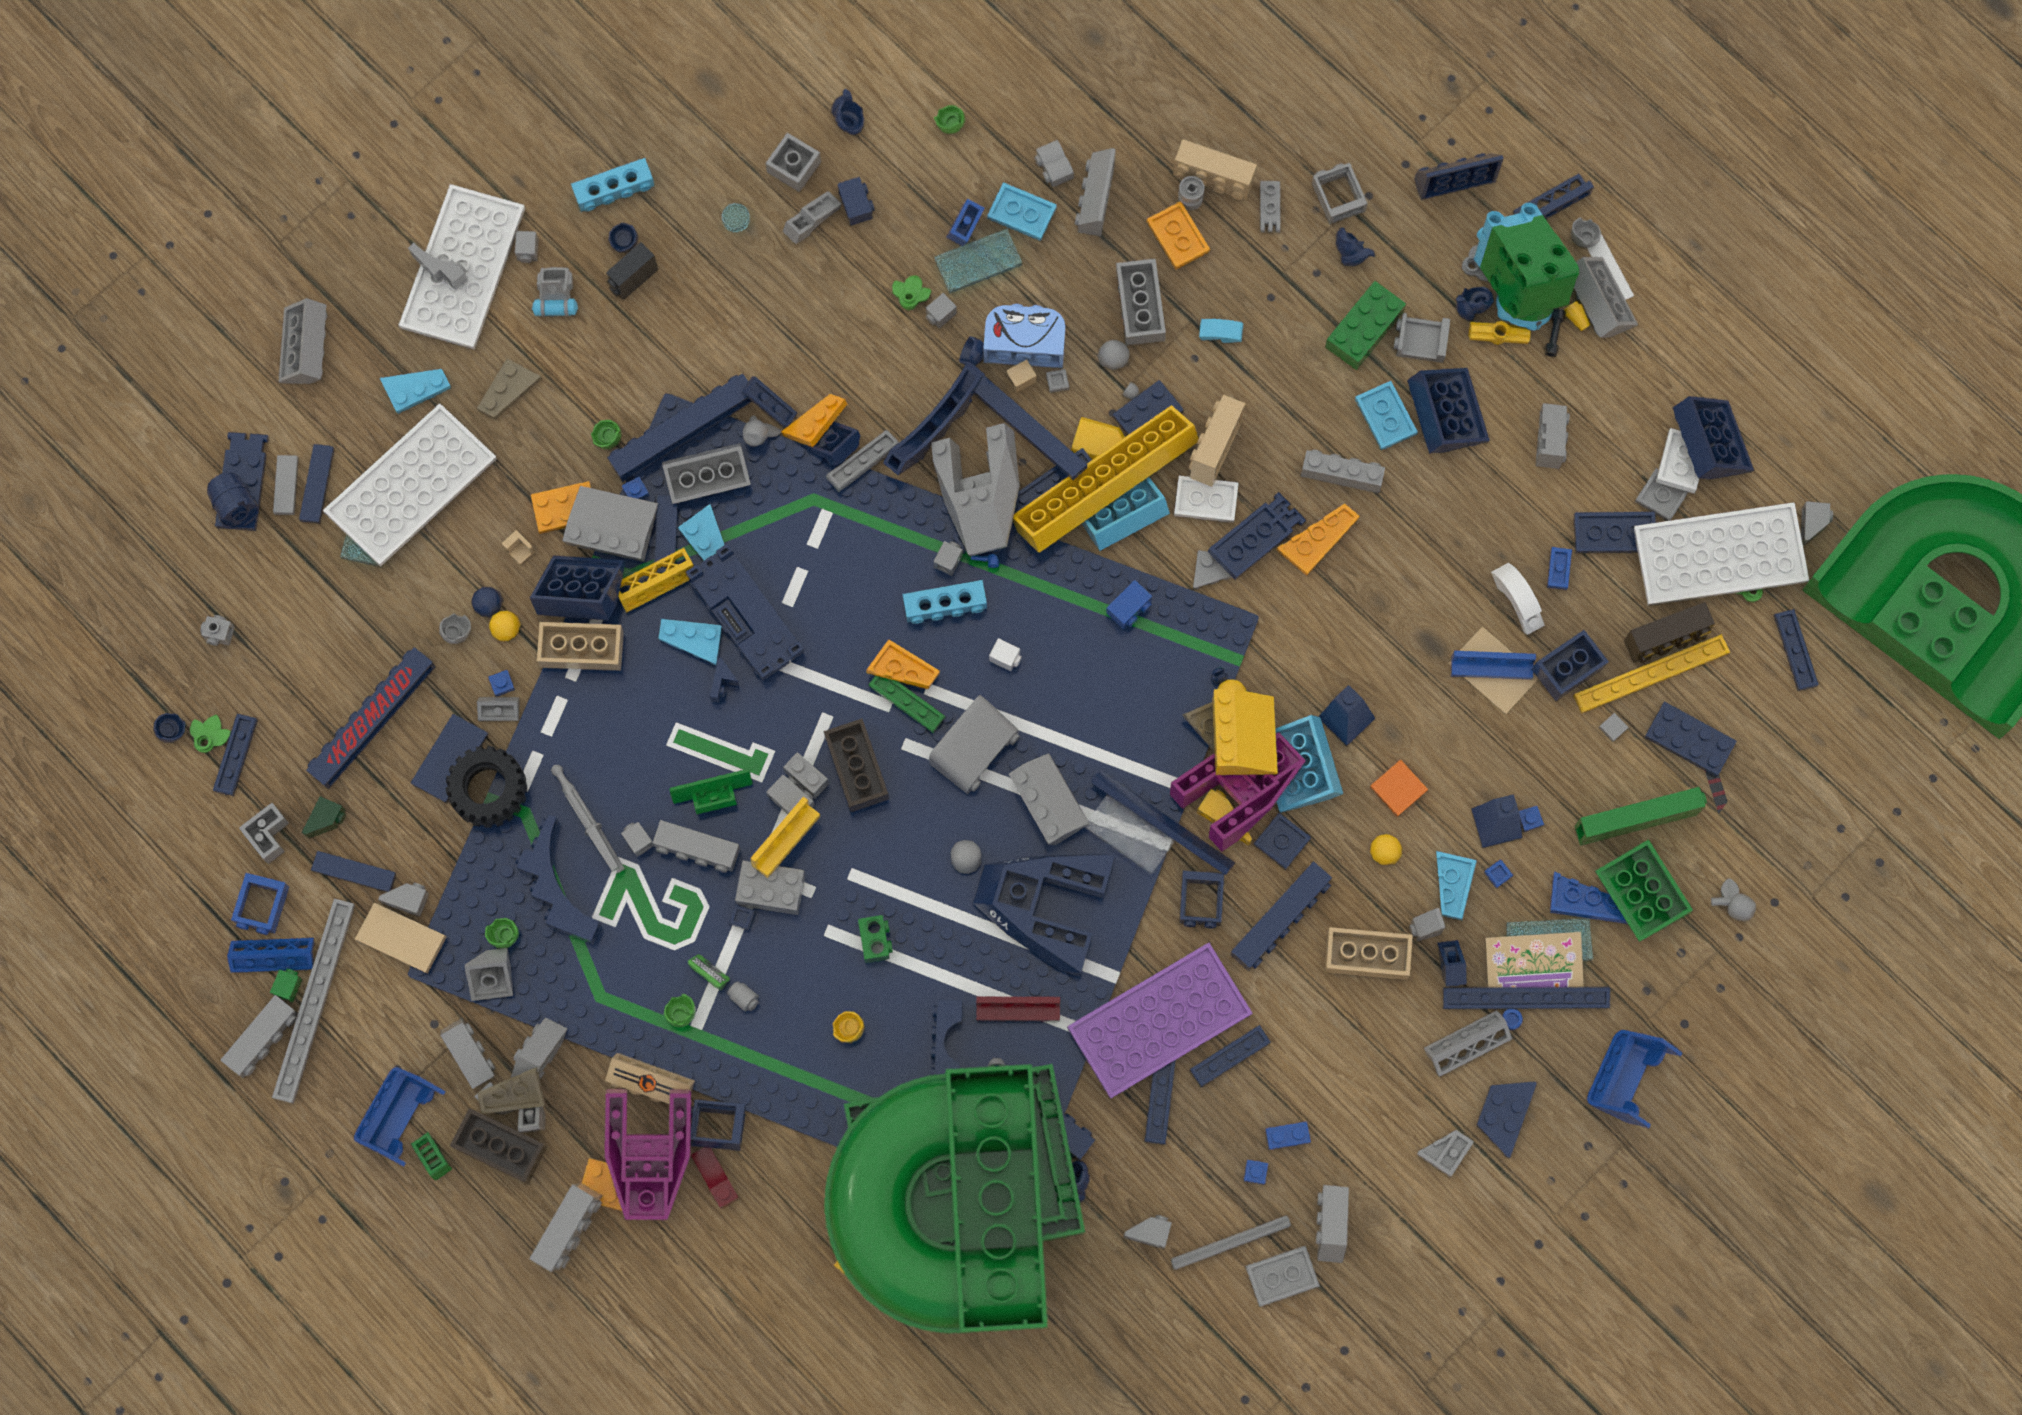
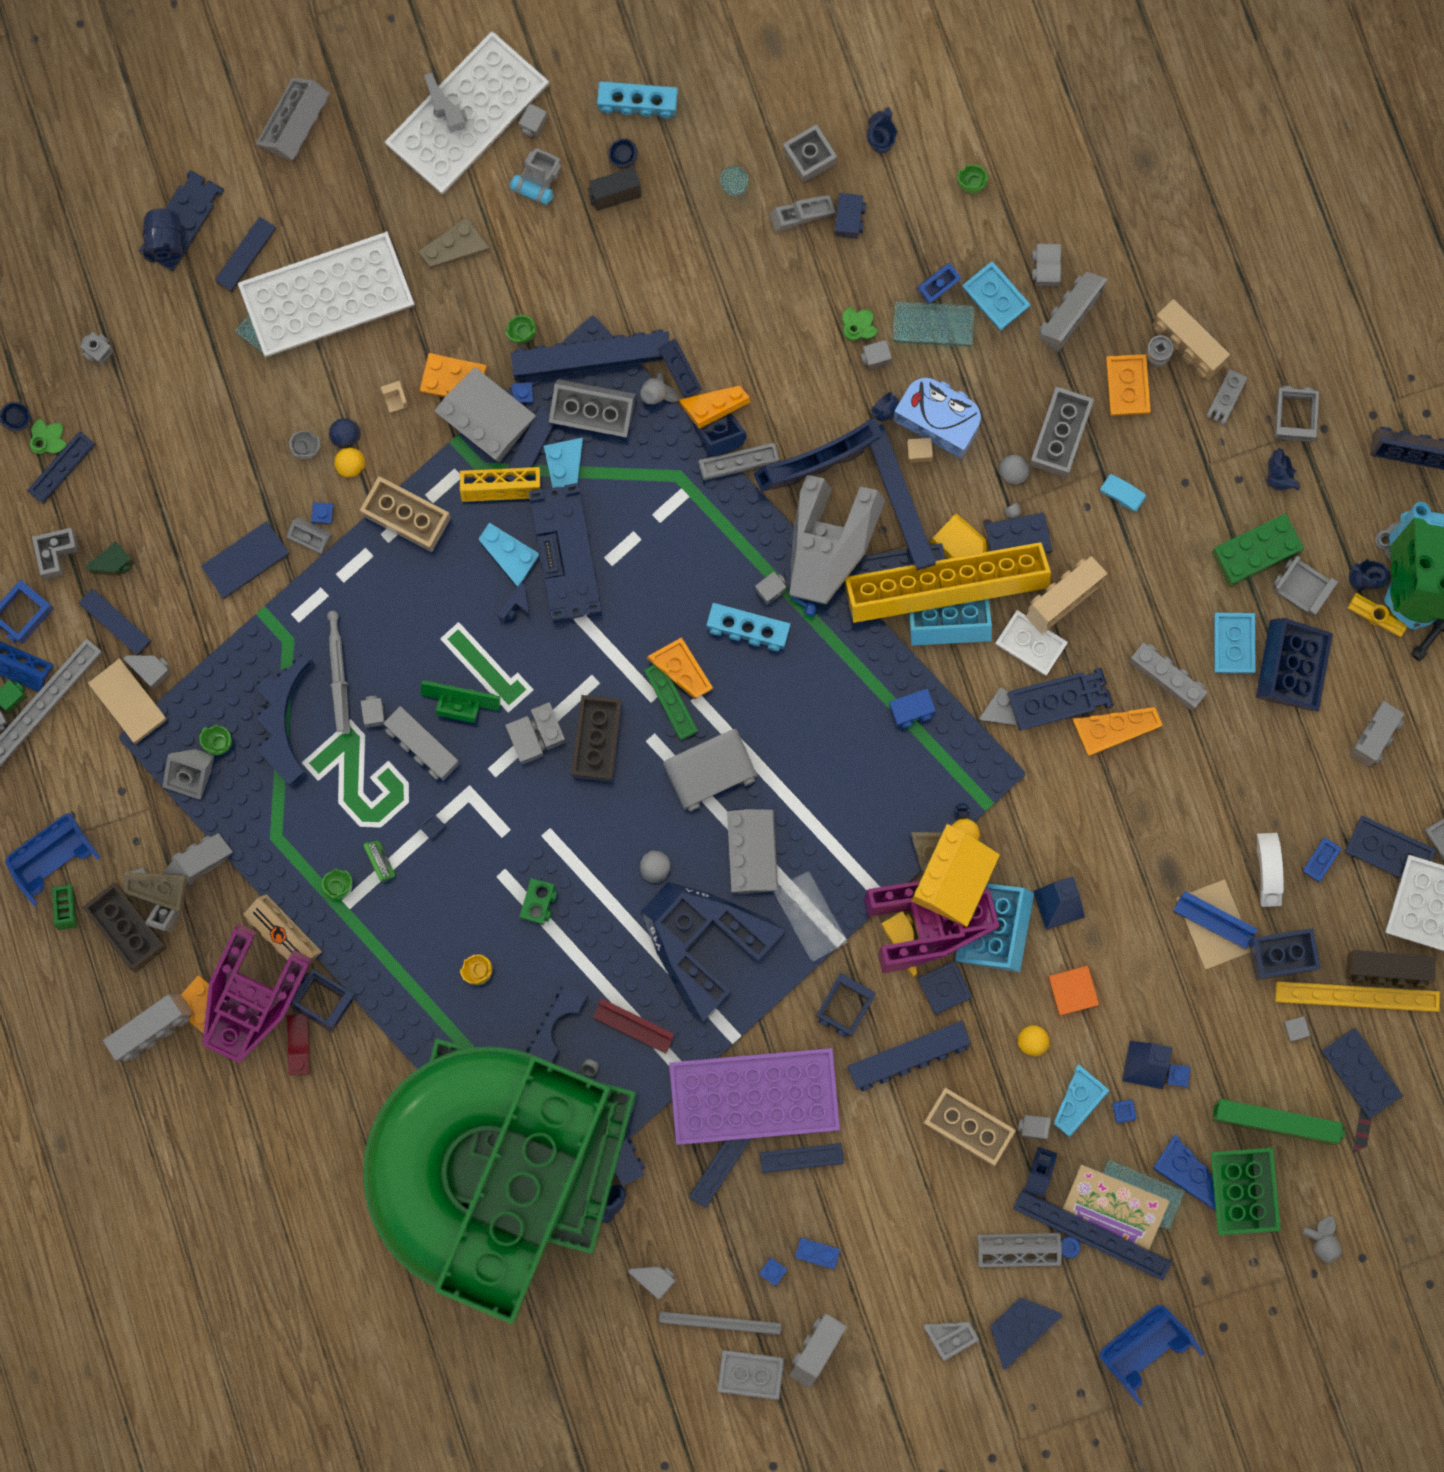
camera: 30 degrees right, 5 degrees up
light grey tile [273,455,299,515] -> none
dark blue brick [306,647,436,790] -> none
medium azure wing [380,369,451,414] -> none
light grey wedge [440,1018,496,1089] -> none
black tyre [446,746,527,828] -> none
dark blue slope [530,555,625,620] -> none
light grey brick [727,981,759,1012] -> none
light grey brick [735,861,805,915] -> none
yellow fence [750,796,820,878] -> none
white brick [989,638,1022,671] -> none
light grey tile [1046,369,1069,393] -> none
dark blue tile [1091,770,1235,875] -> none

